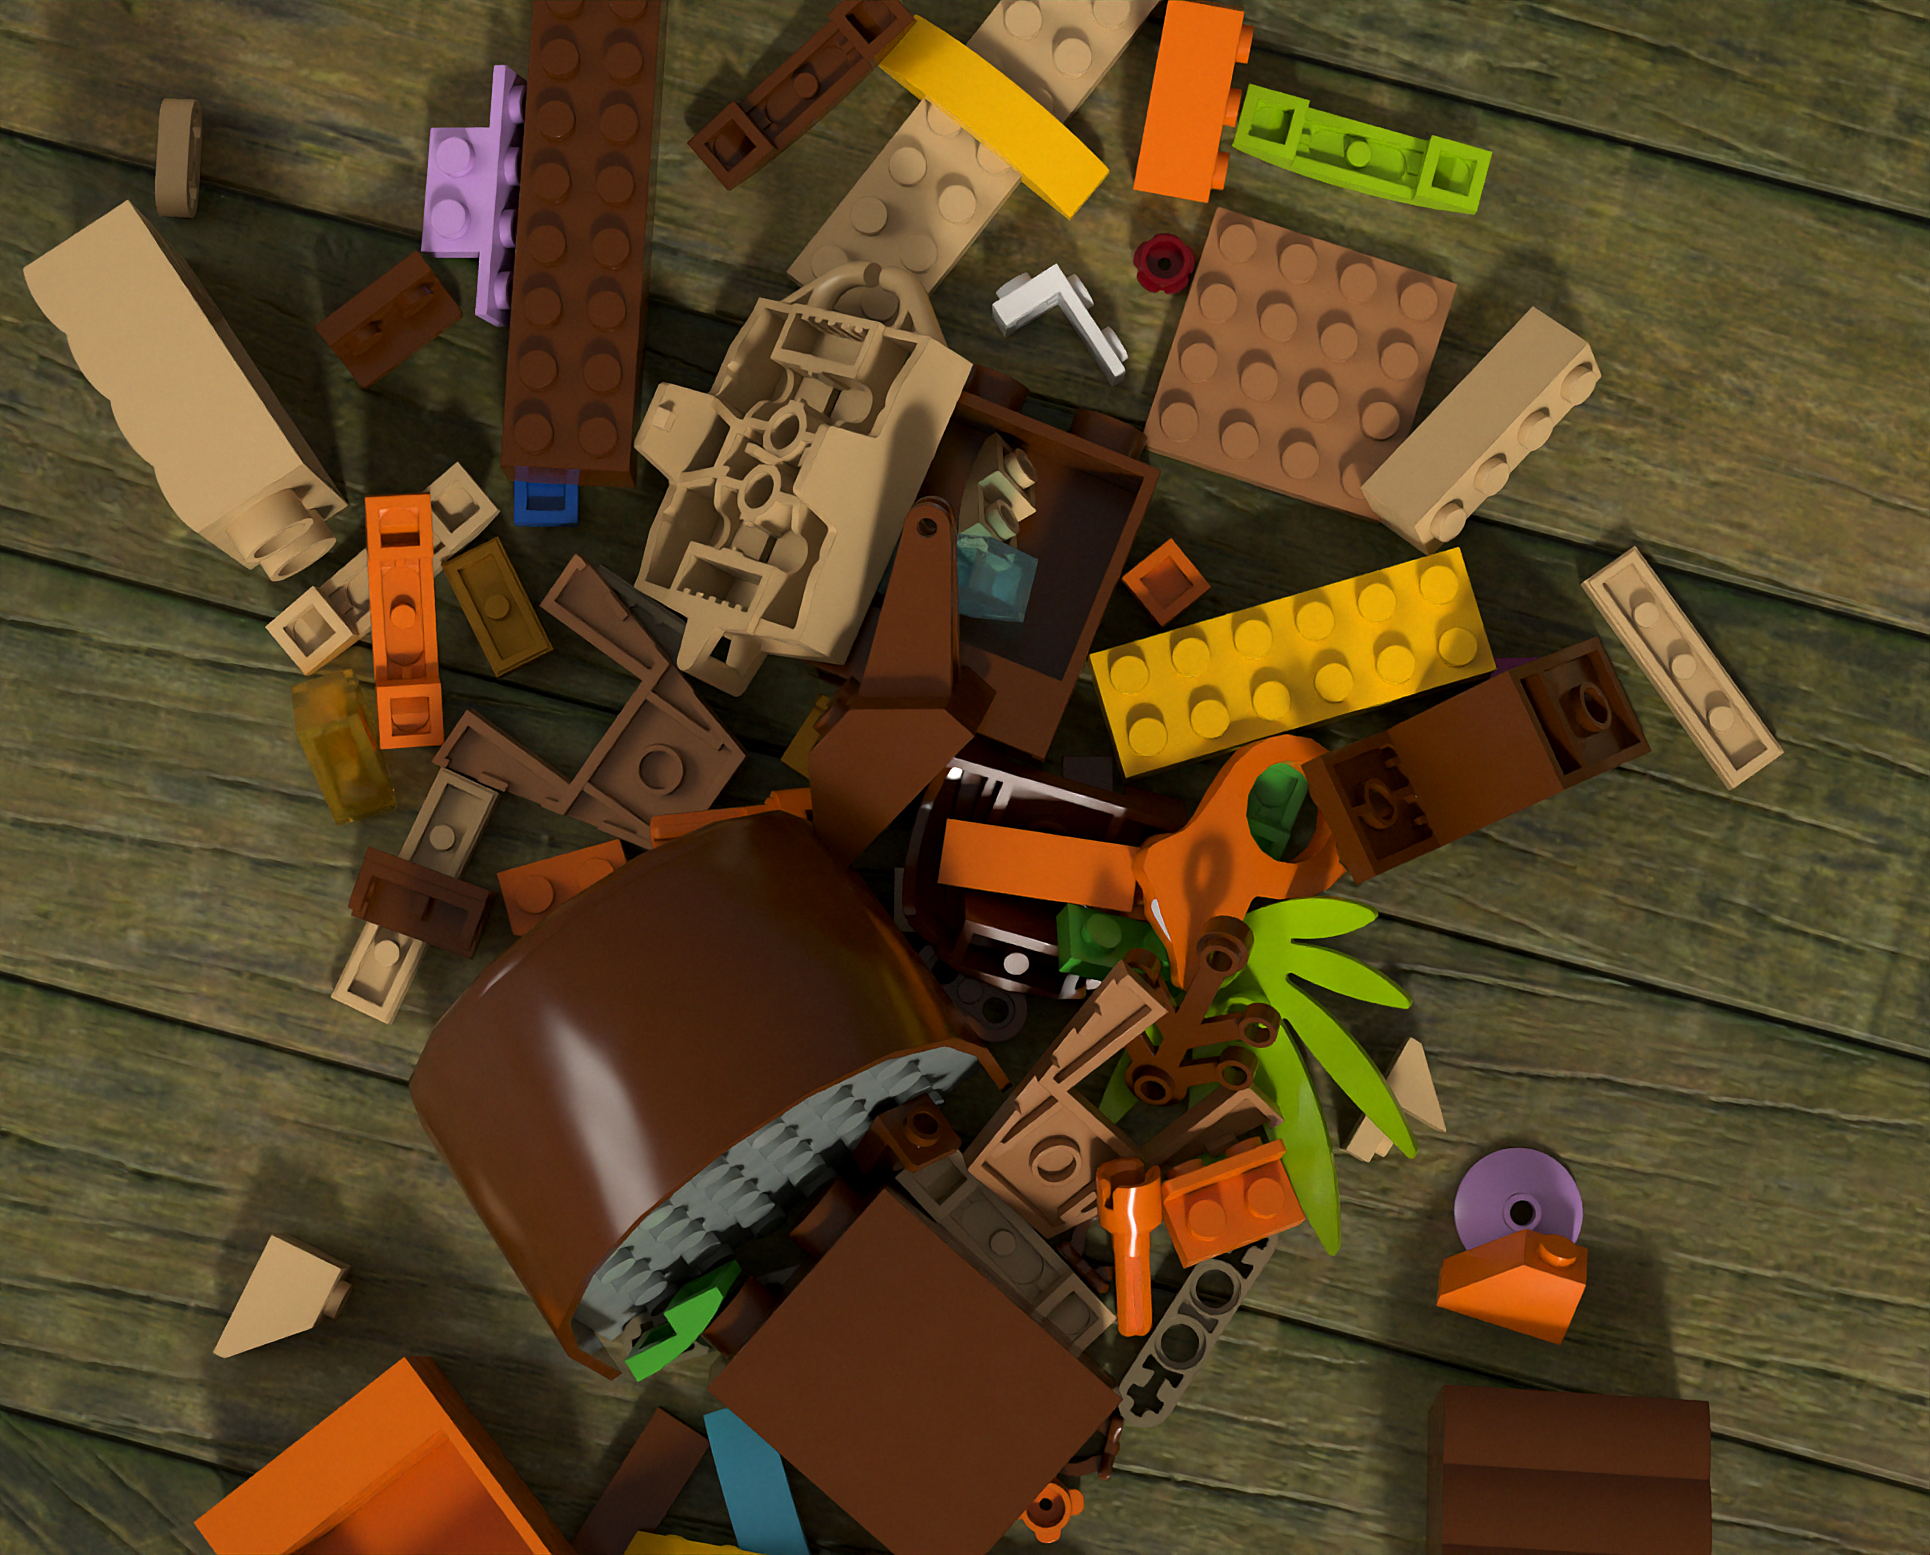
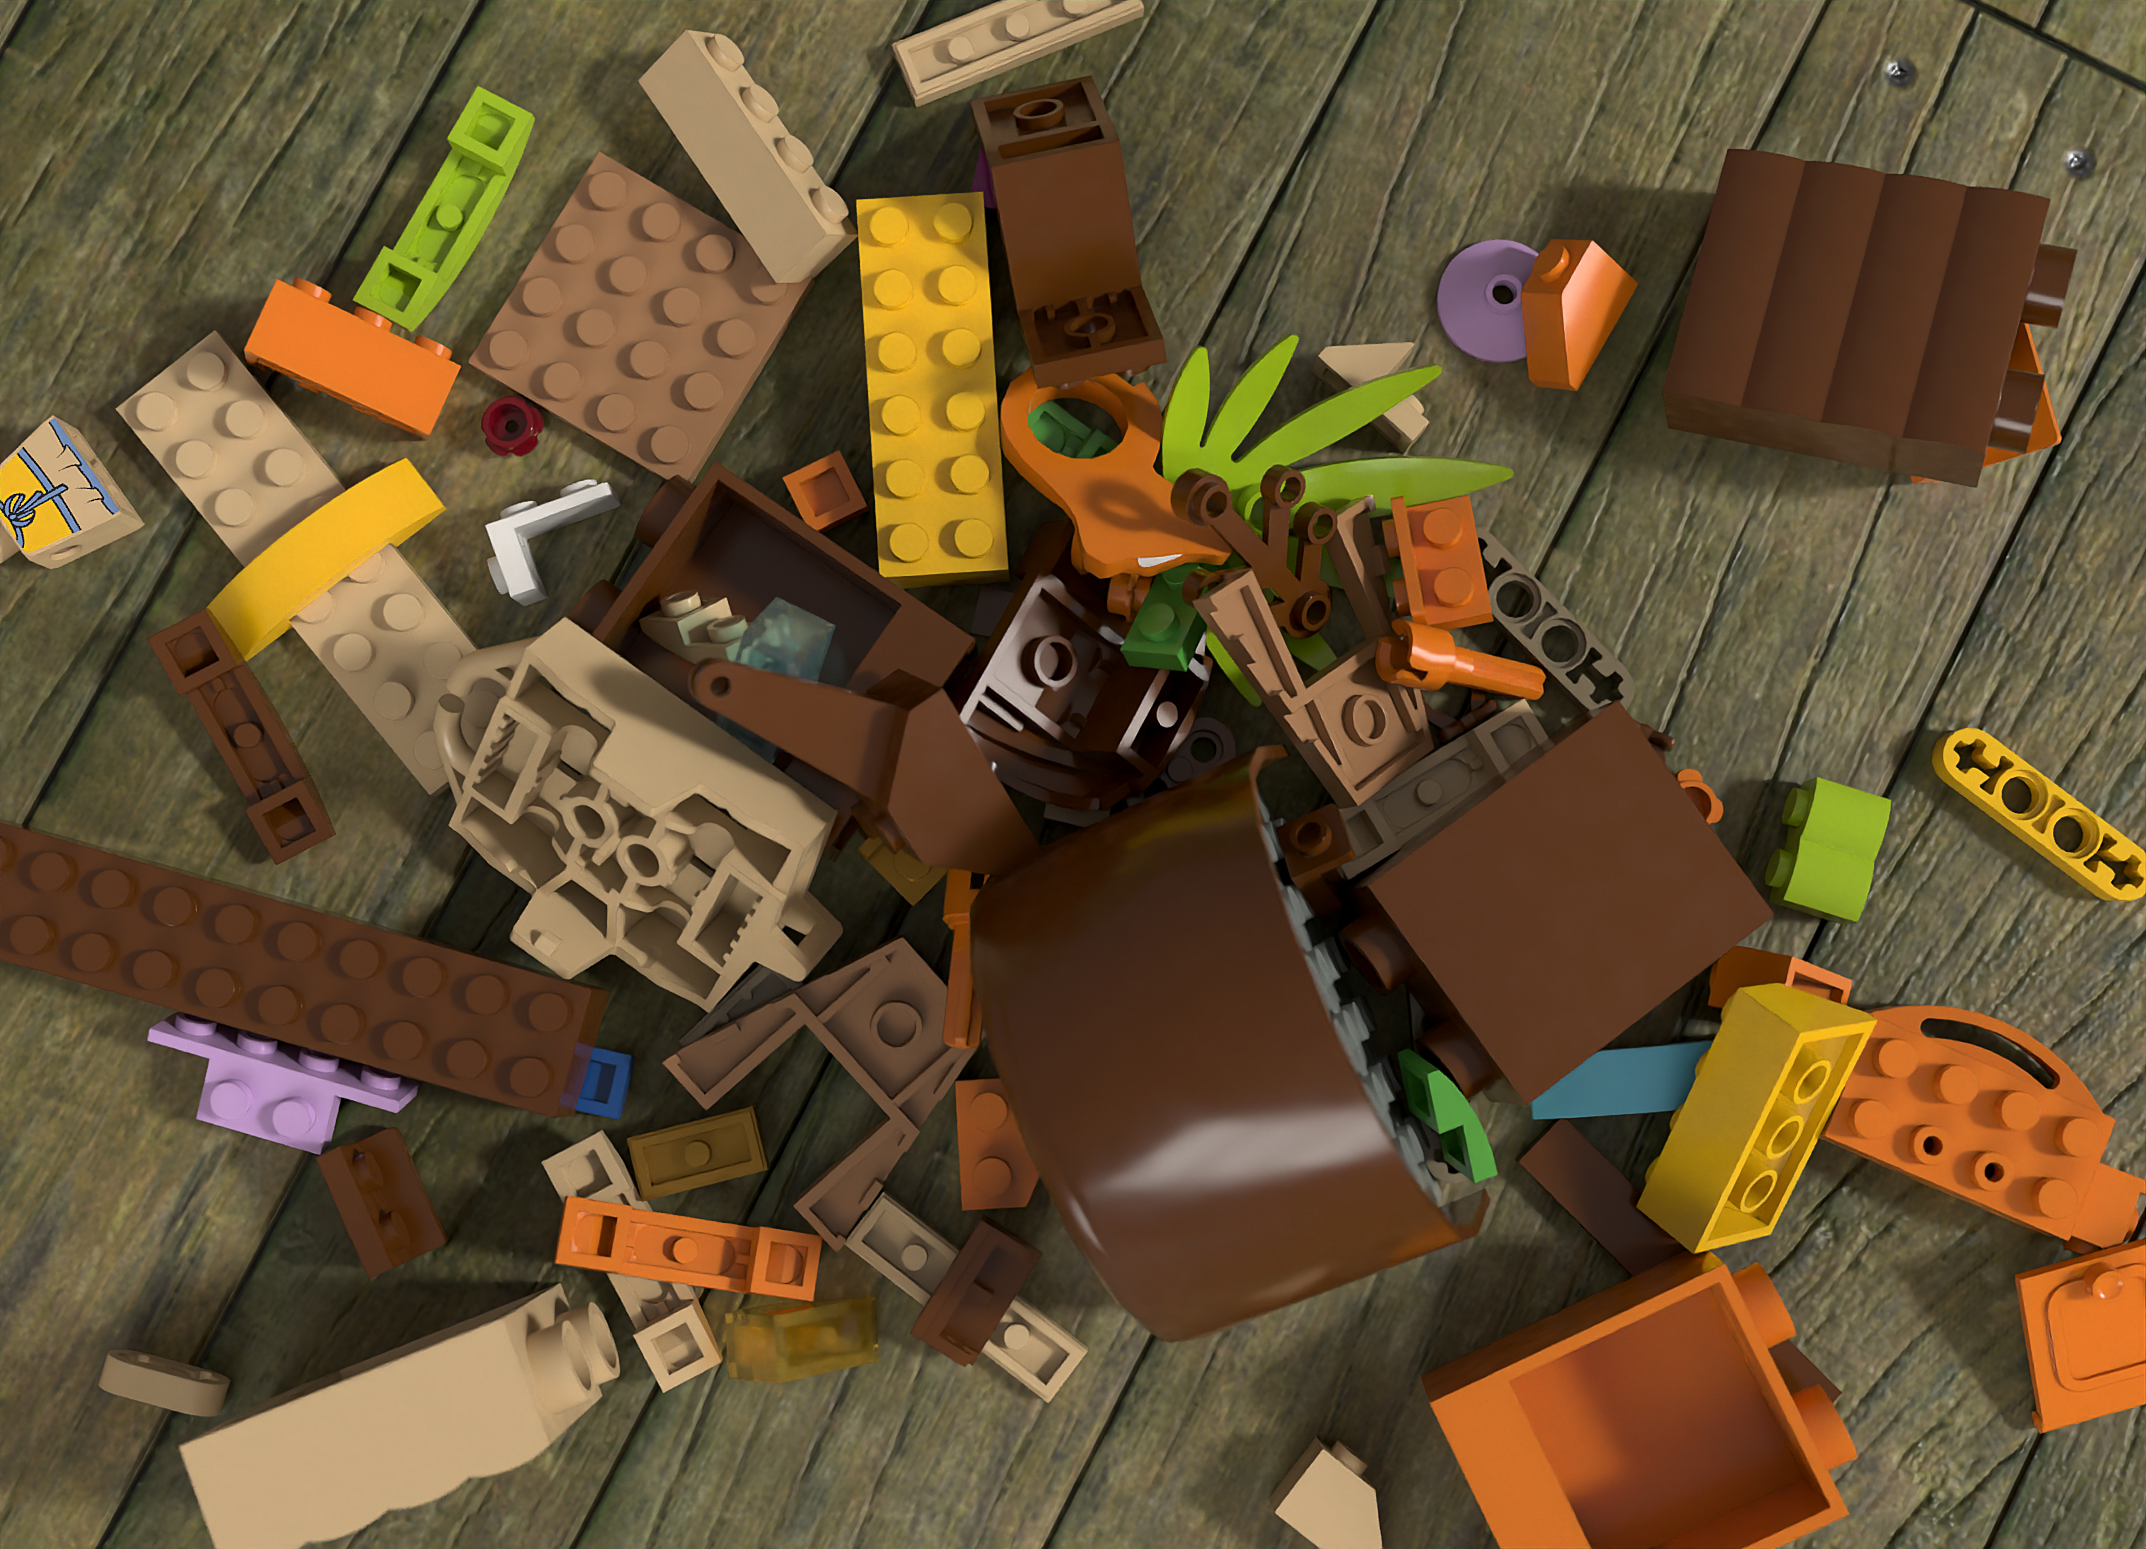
camera: 85 degrees left, 0 degrees up
orange tile [937,818,1141,913] -> none

